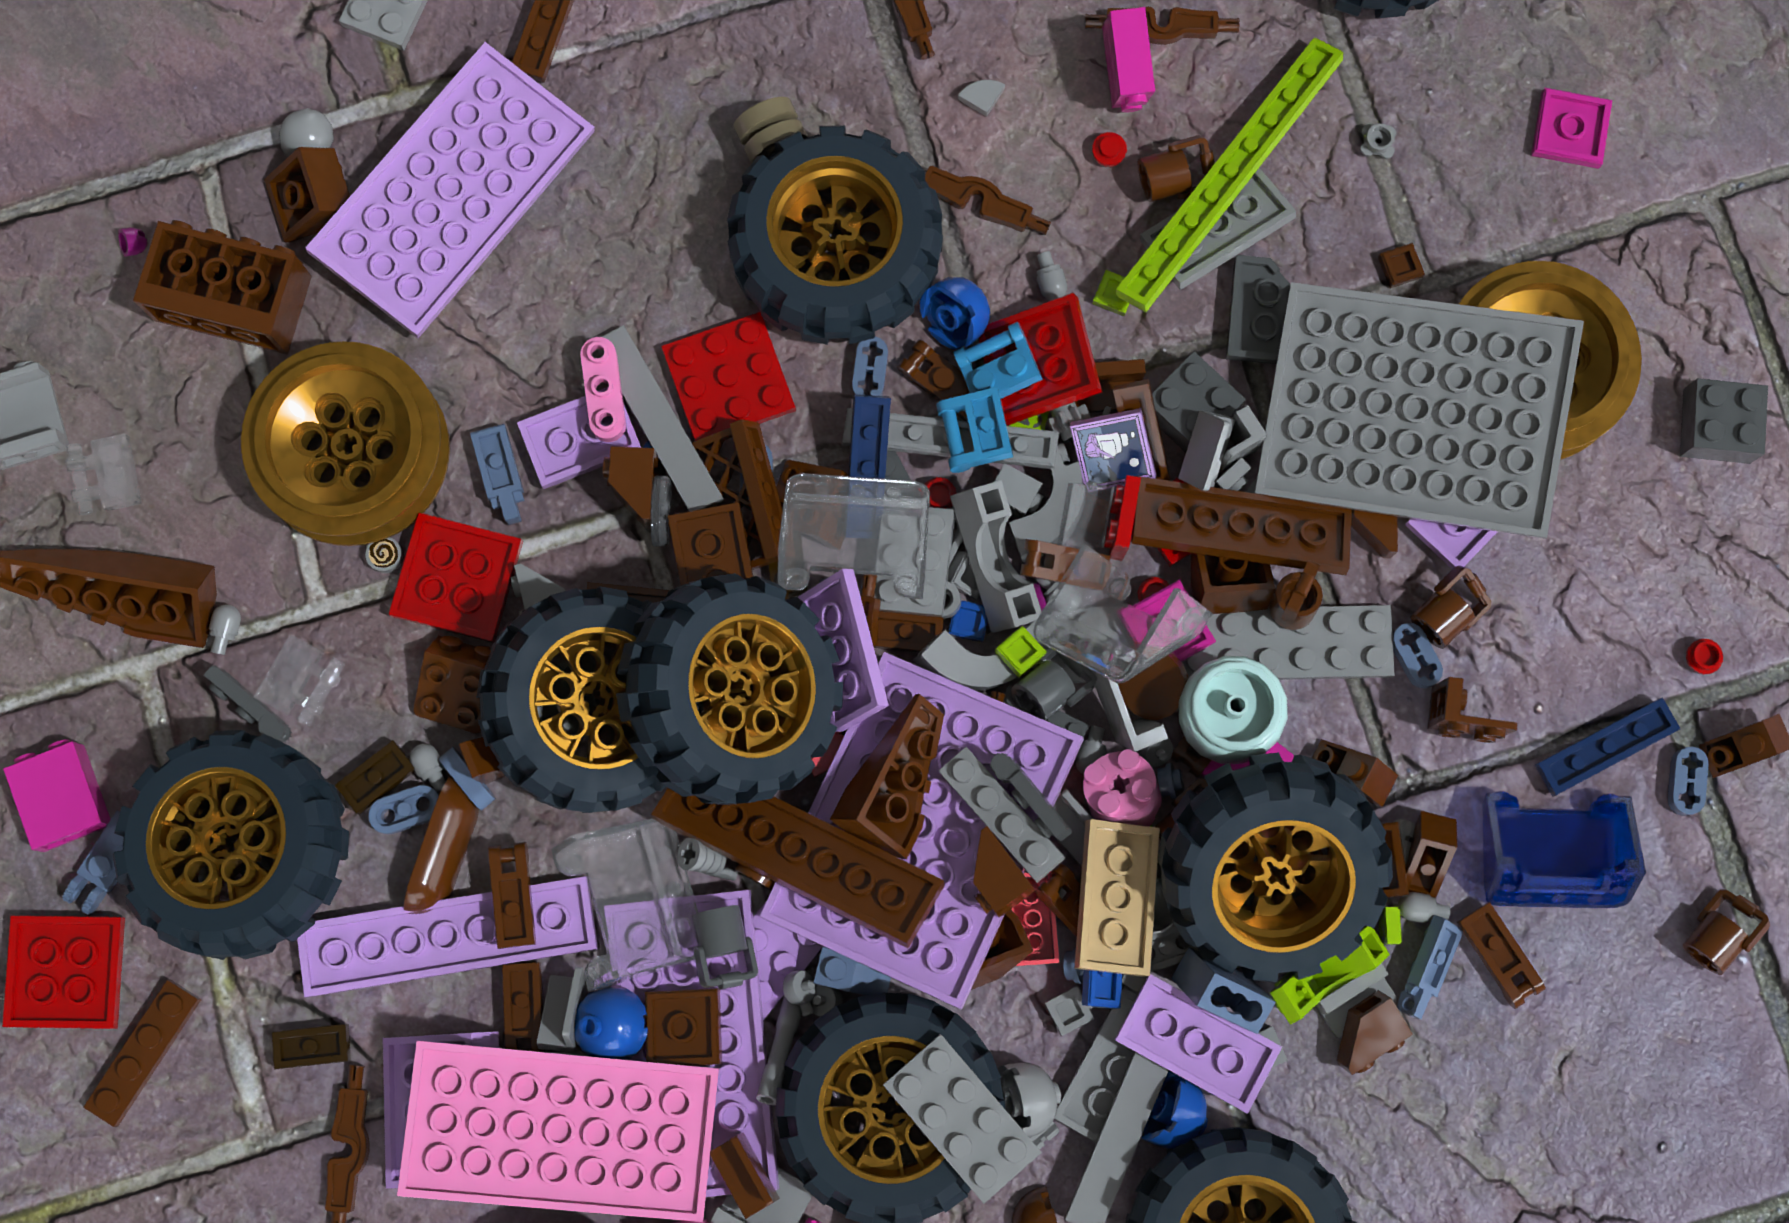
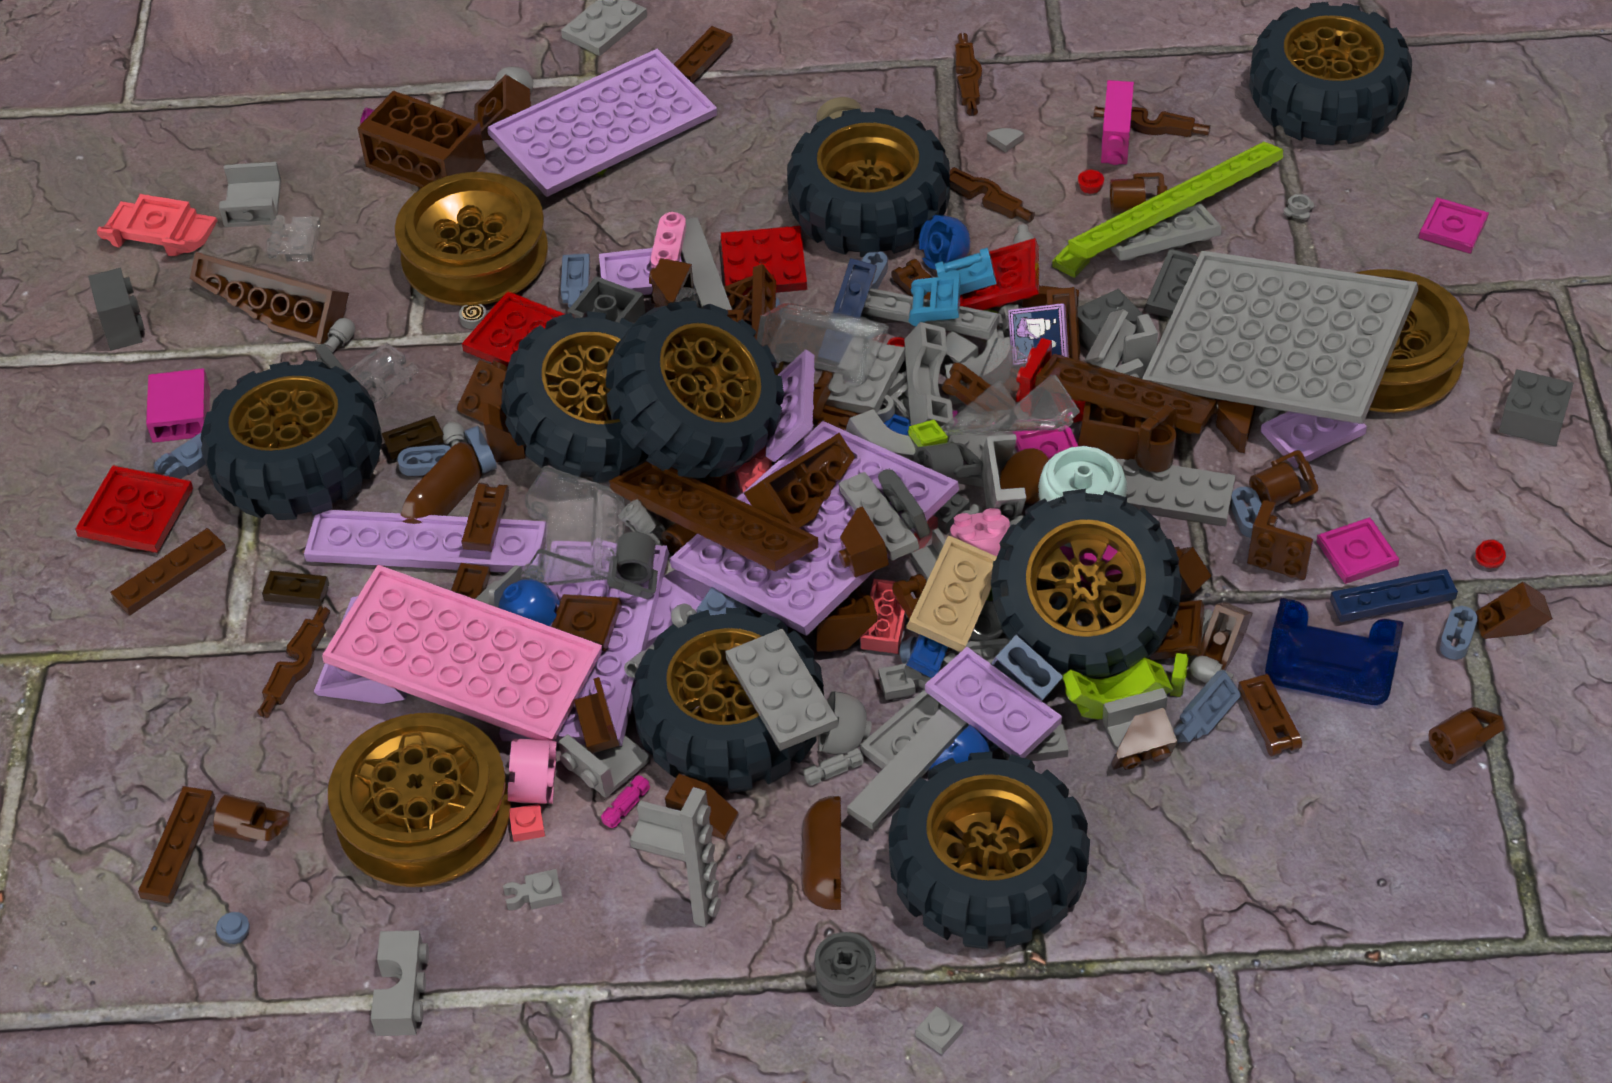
camera: 20 degrees right, 30 degrees down
none -> dark grey brick [567,276,645,323]
none -> dark pink tile [1316,517,1400,584]

